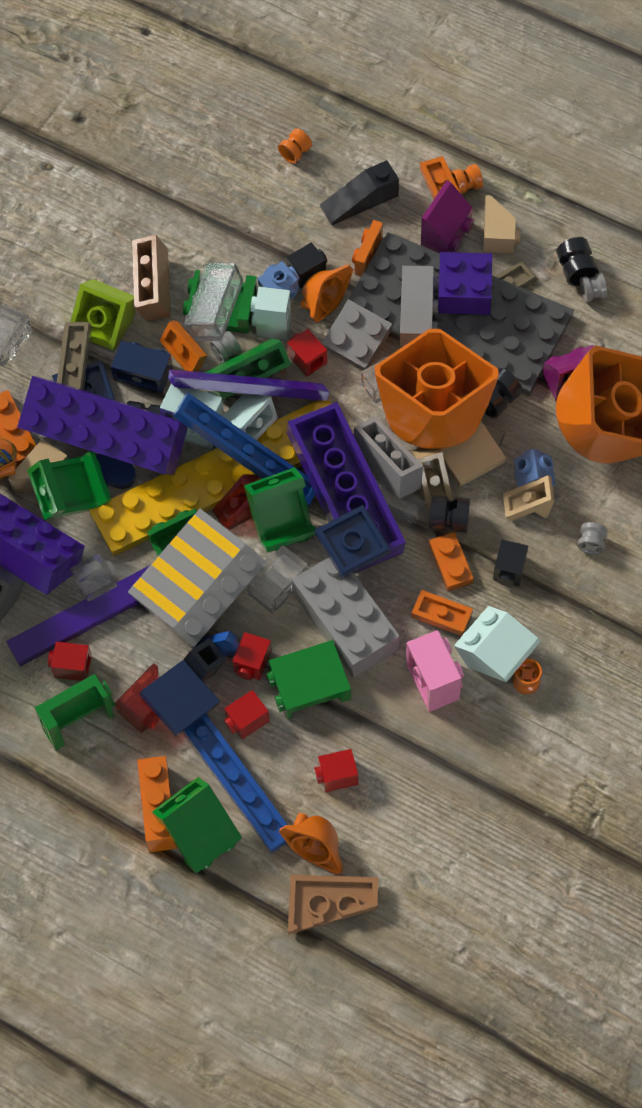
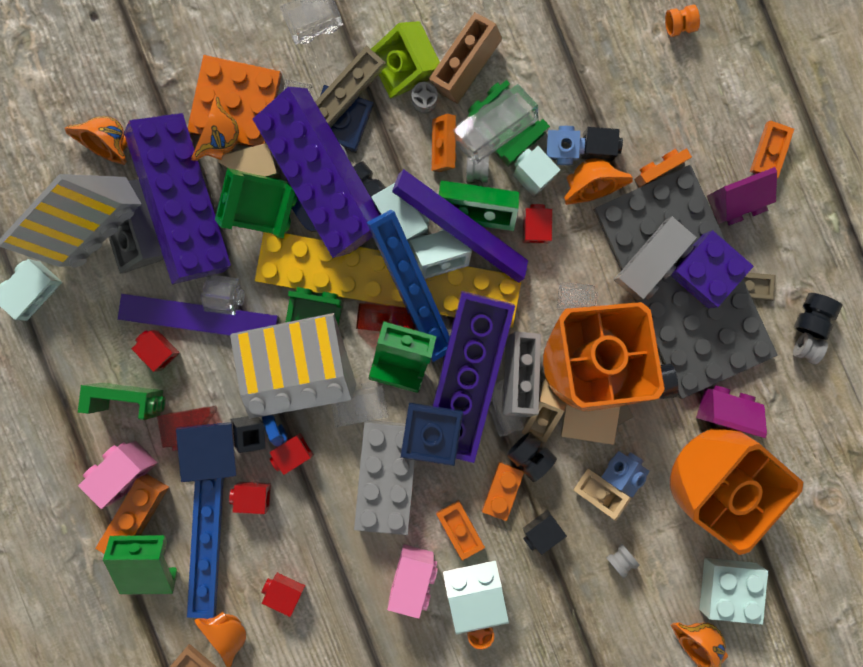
camera: 35 degrees right, 25 degrees up
dark blue brick [111,341,173,393] -> none
green panel [266,640,351,719] -> none
black slope [320,160,399,225] -> none
light grey plate [321,299,394,371] -> none
orange wheel [451,164,483,194] -> none
tan slope [483,195,520,254] -> none
none -> bright pink brick [78,441,157,509]
none -> light grey wheel [411,82,438,114]

